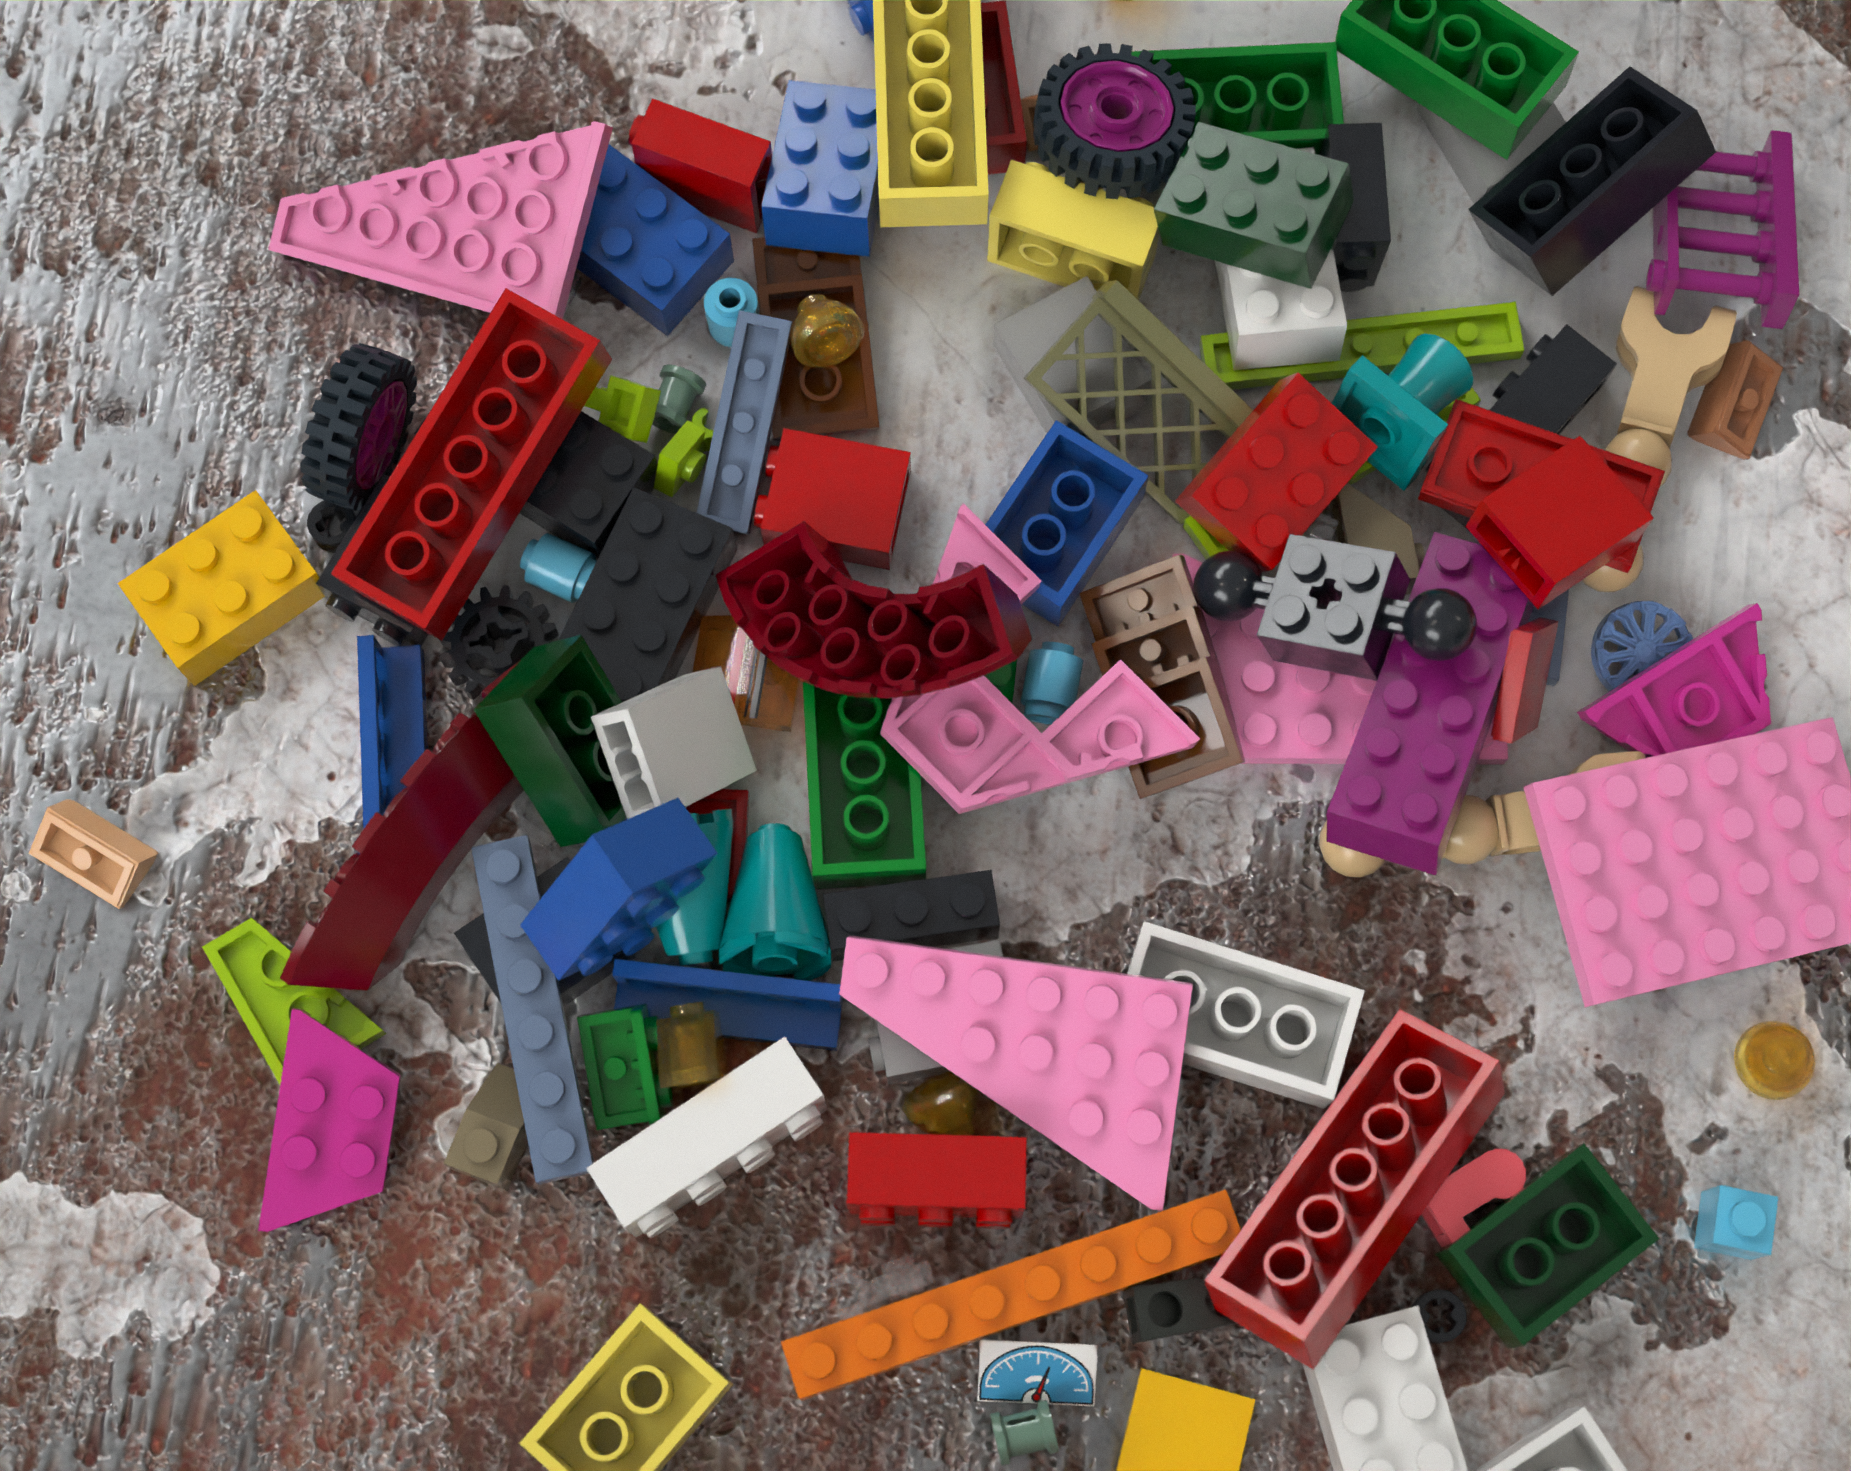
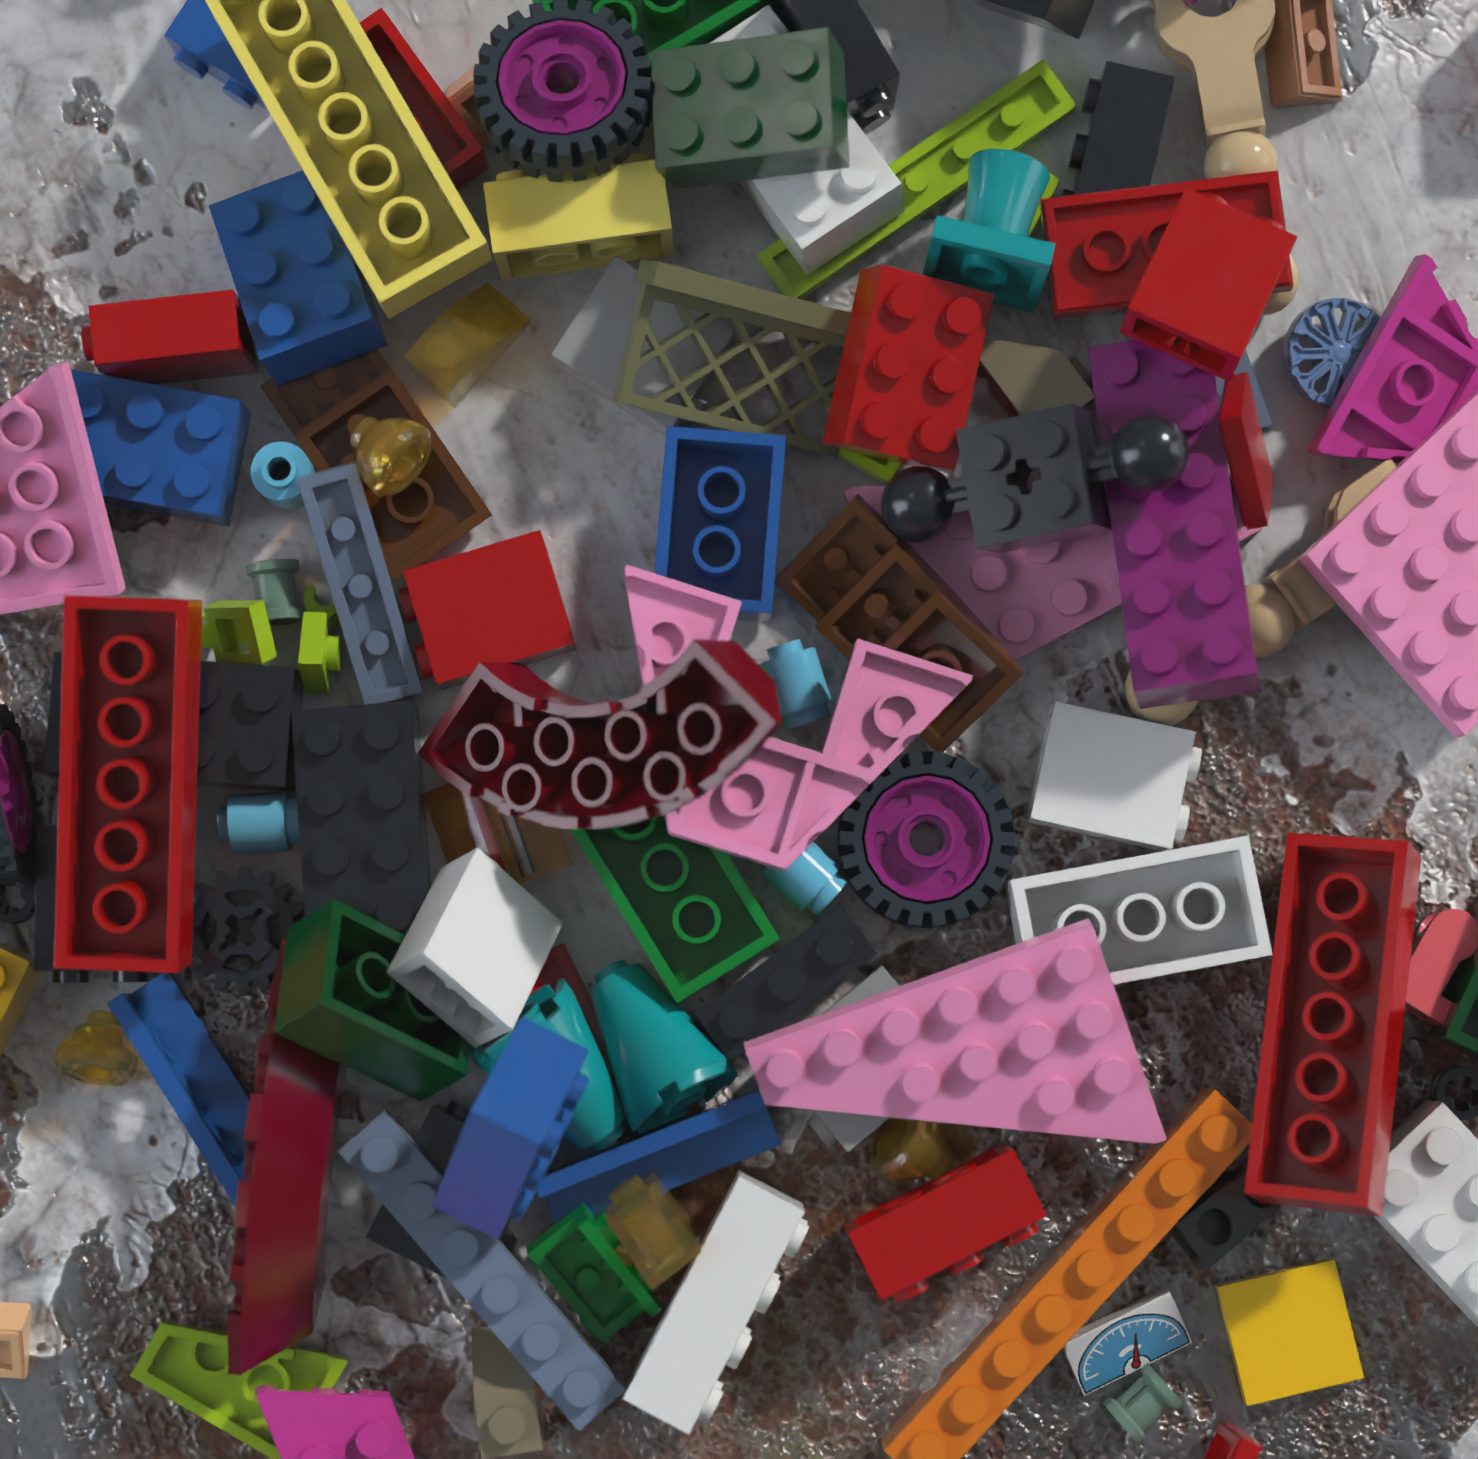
camera: 30 degrees left, 10 degrees up
none -> clear yellow brick [53,1011,139,1087]
none -> clear yellow slope [404,282,532,408]
none -> medium azure brick [760,842,848,916]
none -> wheel [837,751,1015,928]
none -> white brick [1025,701,1202,851]

